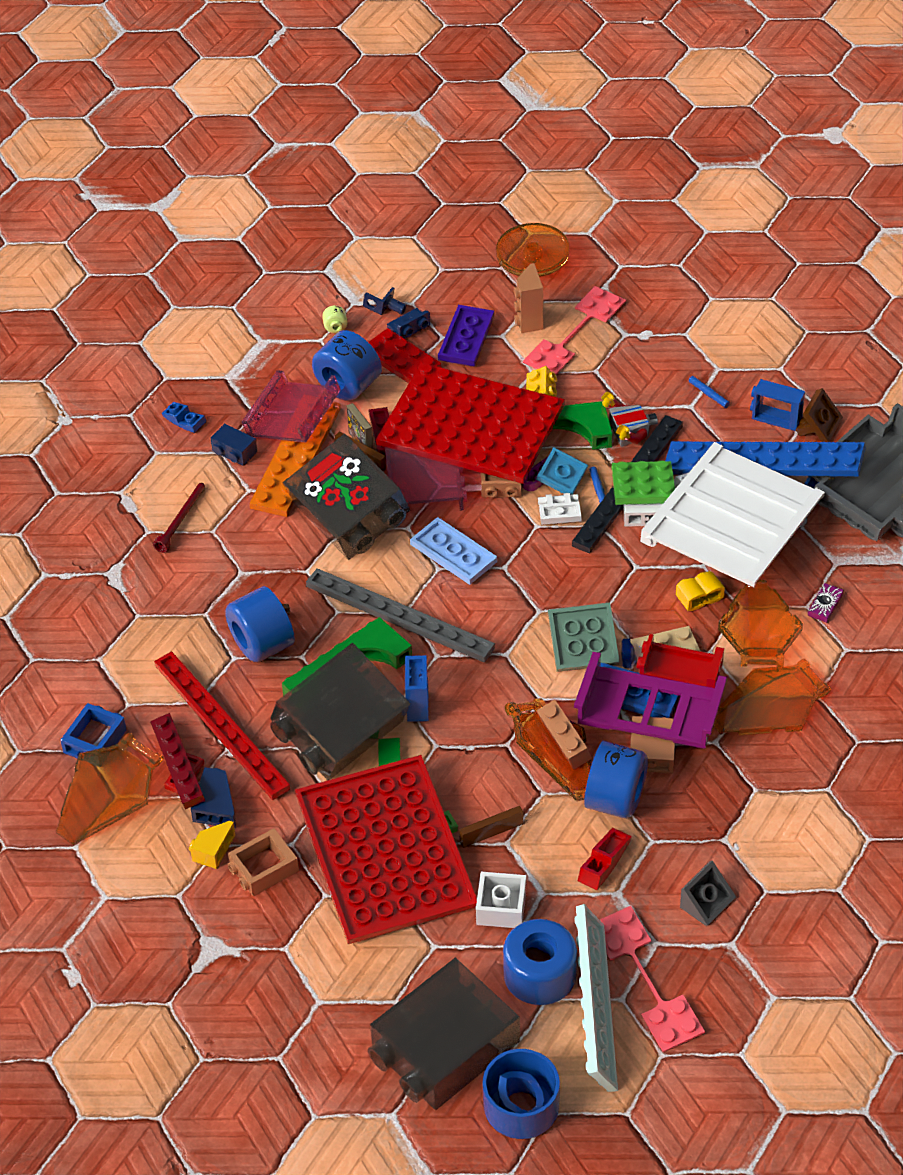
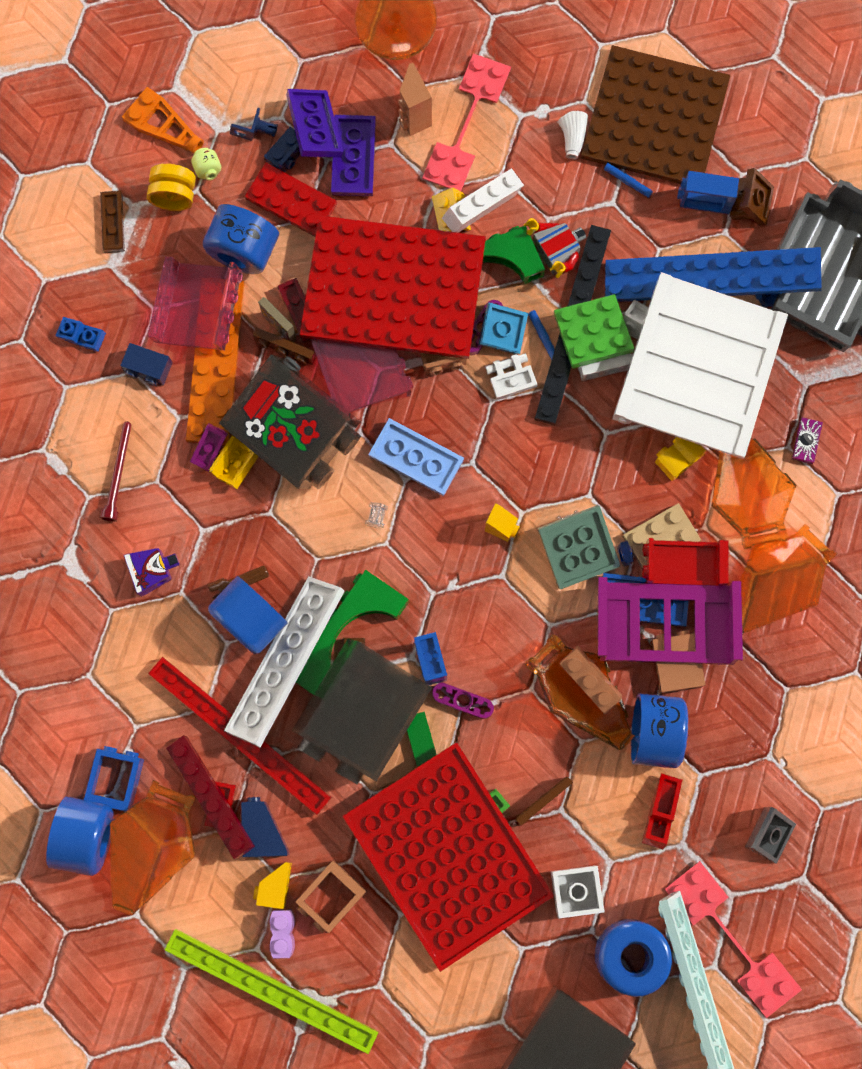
camera: 15 degrees left, 30 degrees up
dark grey plate [306,568,495,663] -> none
none -> blue piece [46,796,114,876]
none -> reddish brown tile [100,190,125,253]
none -> orange plate [122,87,204,154]
none -> torso [124,548,180,597]
none -> yellow wheel [146,164,196,211]
none -> lime plate [165,929,379,1054]
none -> magenta plate [190,423,228,471]
none -> yellow bracket [209,436,260,489]
none -> white plate [224,576,344,747]
none -> lavender brick [270,909,295,958]
none -> dark purple plate [286,89,343,158]
none -> clear bush [365,502,388,528]
none -> magenta beam [432,683,494,719]
none -> white brick [442,169,524,233]
none -> yellow slope [485,503,520,542]
none -> white piece [557,111,588,159]
none -> reddish brown plate [581,45,730,184]

